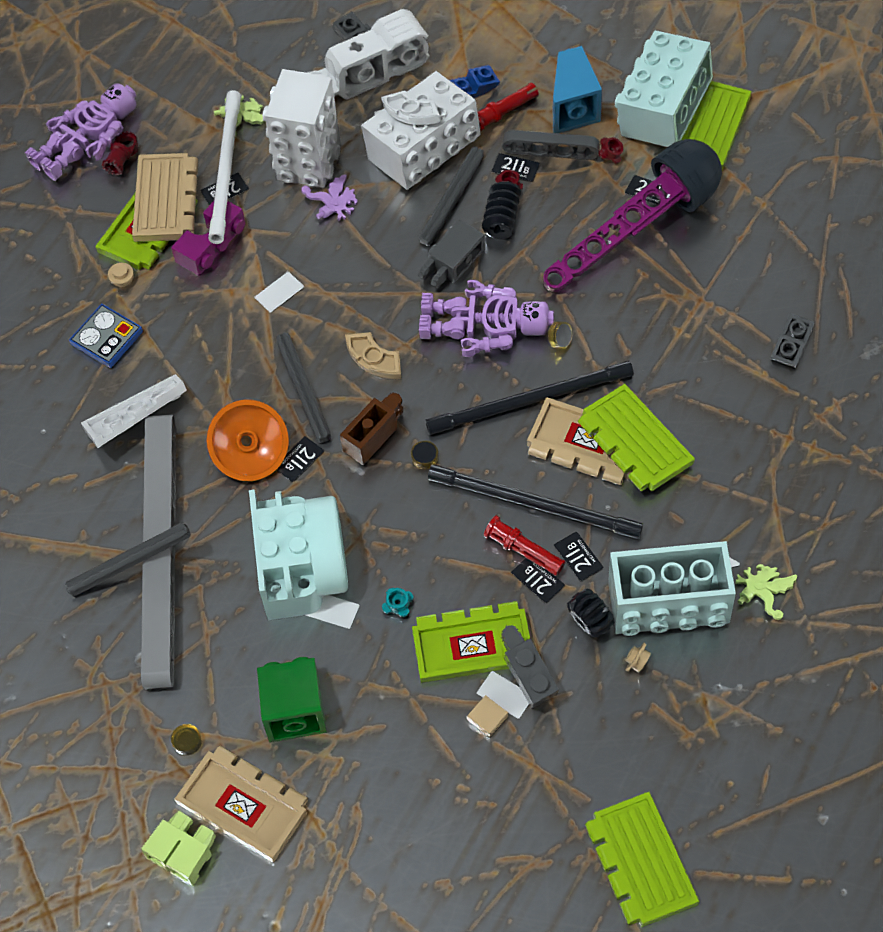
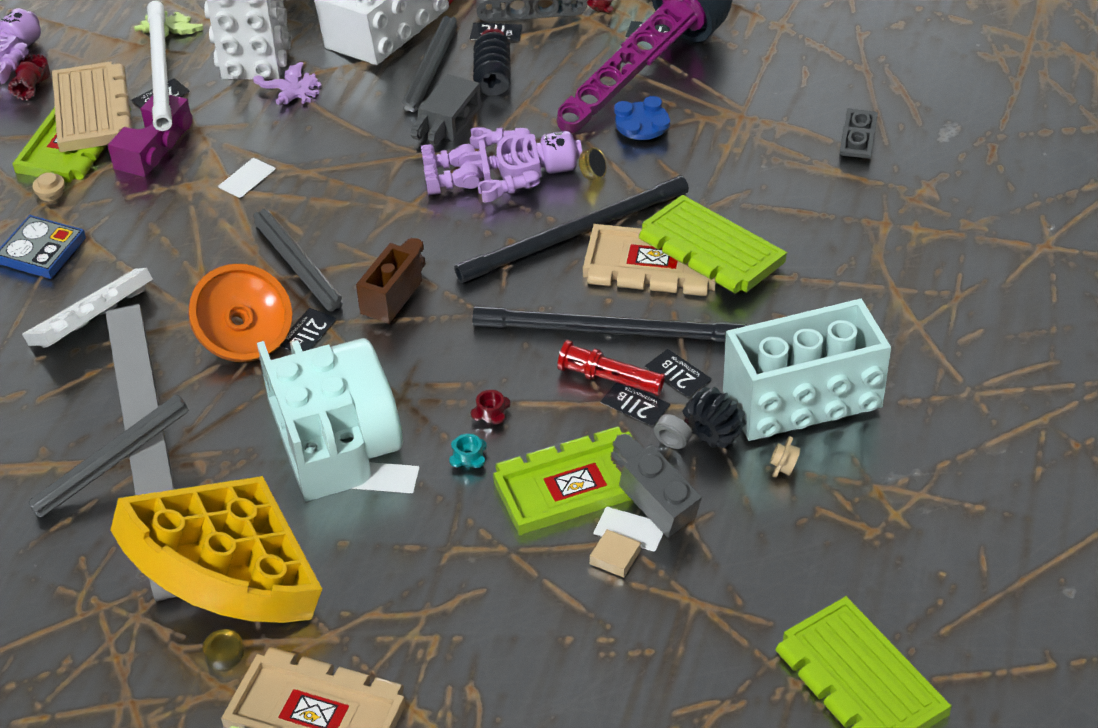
camera: 15 degrees left, 15 degrees down
green slope [257,657,327,743] -> none
tan tile [345,332,401,379] -> none
black tile [411,441,438,469] -> none
yellowish green piece [735,564,797,620] -> none
none -> yellow brick [110,476,322,623]
none -> dark red plate [471,390,510,424]
none -> blue piece [614,96,670,140]
none -> light grey tile [654,414,692,449]

